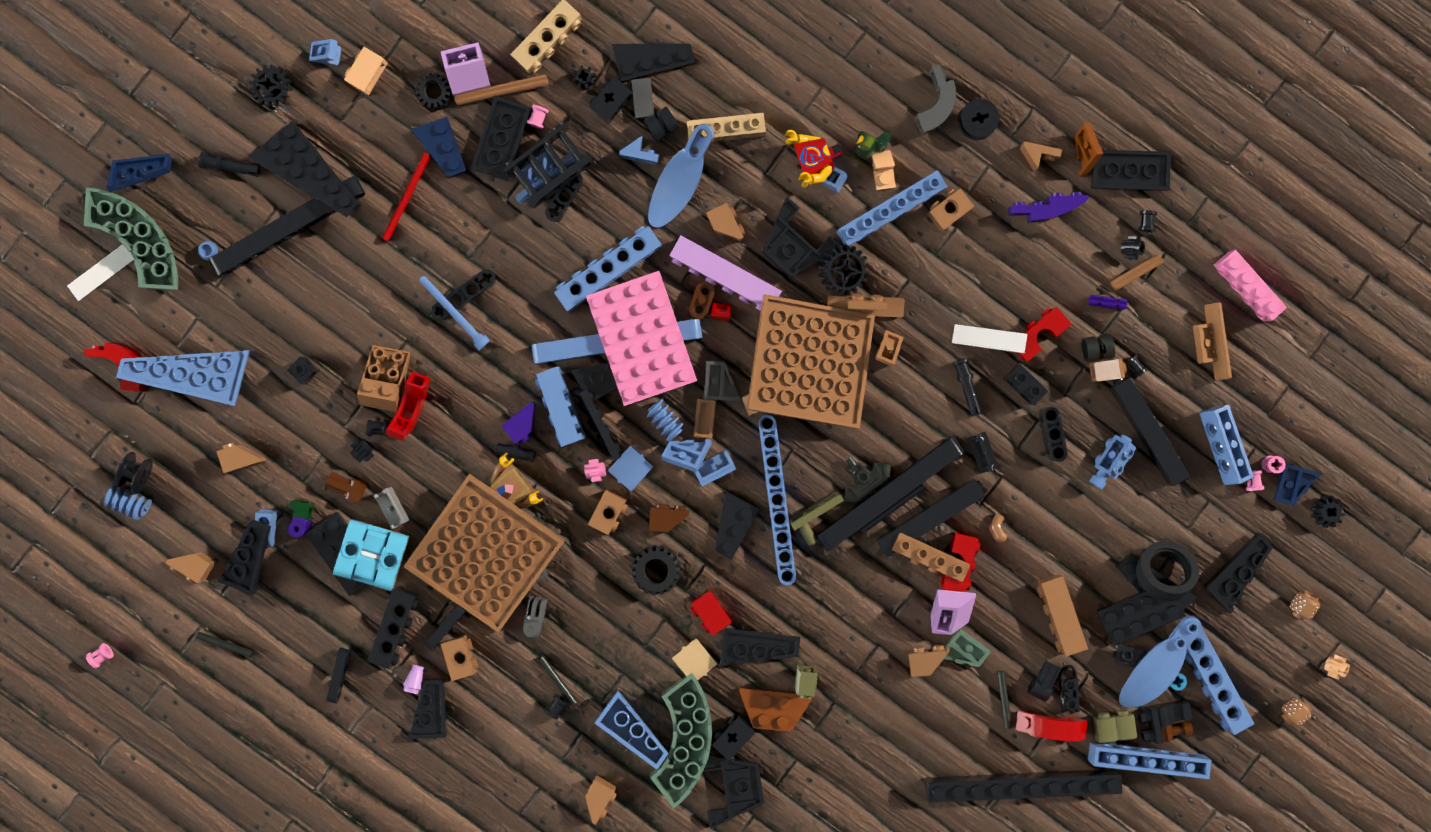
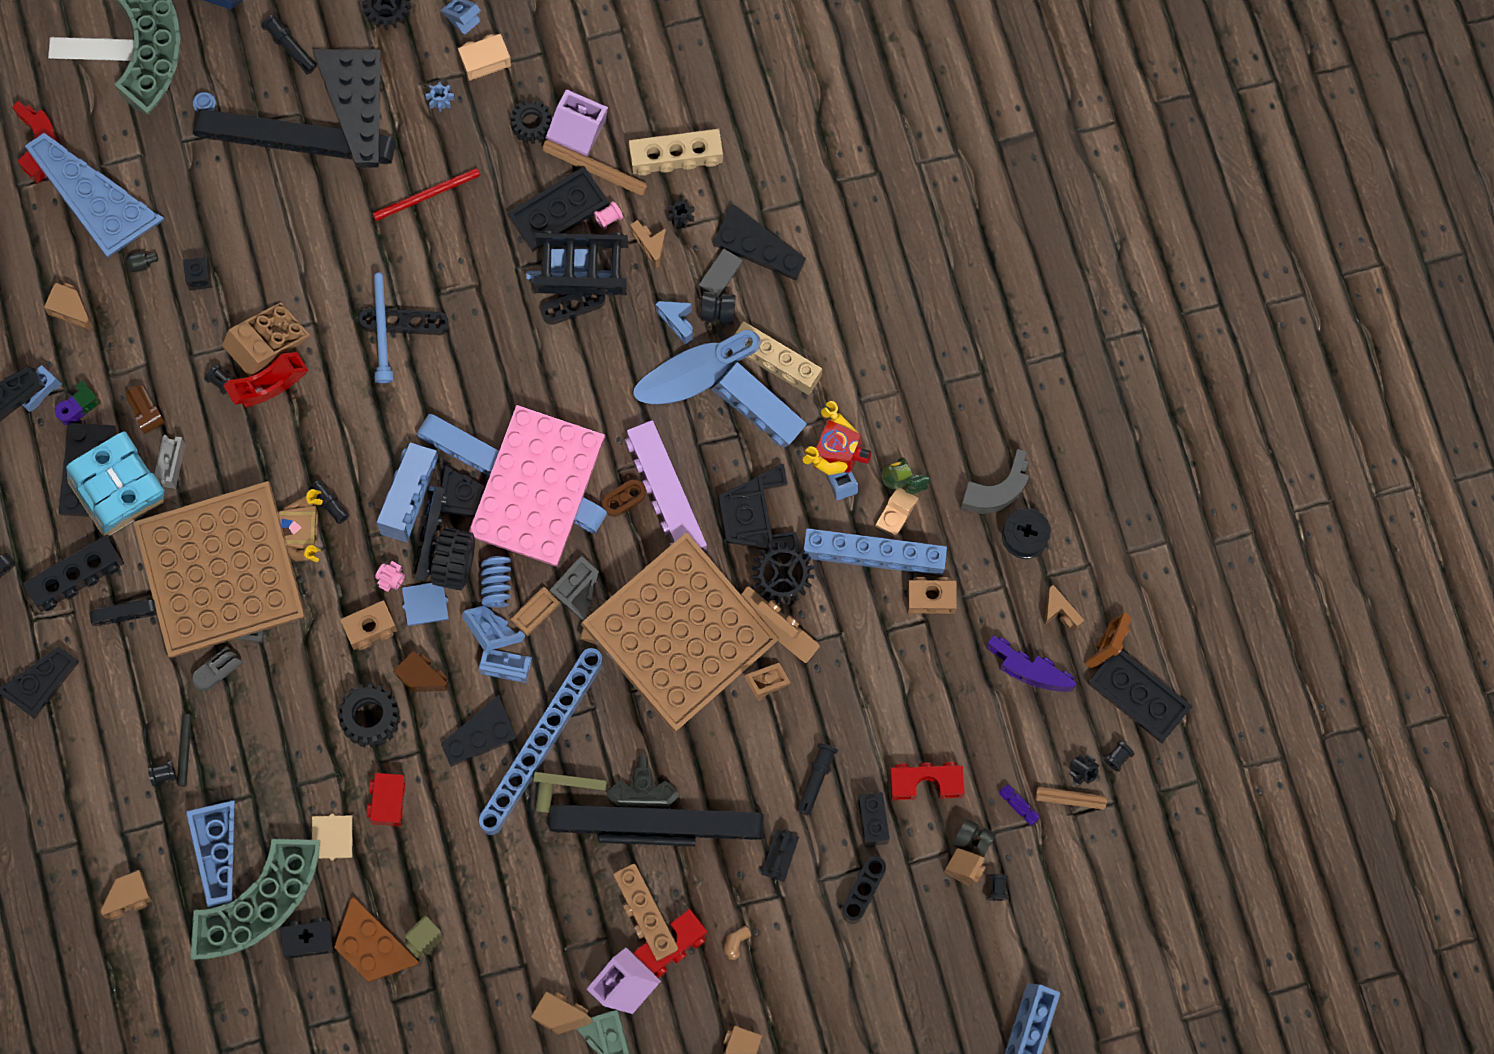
camera: 35 degrees right, 15 degrees down
black gear [350,439,374,462] -> none
lavender cone [403,664,424,694] -> none
dark blue wing [411,117,467,178] -> none
medium nougat brick [441,635,478,681] -> none
dark purple slope [501,402,536,444] -> none
medium blue brick [554,226,662,312] -> none
black brick [589,77,633,125] -> none
black wing [703,754,764,829] -> none
medium nougat slope [706,203,745,241] -> none
red slope [710,302,731,322] -> none
black wing [720,627,800,666] -> none
black brick [875,479,985,558] -> none
white sticker [952,324,1027,353] -> none
medium blue brick [1089,434,1136,490] -> none
black brick [1109,377,1190,486] -> none
medium nougat bracket [1193,302,1232,380] -> none
bright pink brick [1214,250,1287,322] -> none
none -> pearl dark grey cylinder [126,252,159,273]
none -> medium blue gear [425,82,454,112]
none -> black tyre [431,527,475,591]
none -> medium nougat slope [630,220,666,268]
none -> medium blue wedge [711,362,807,448]

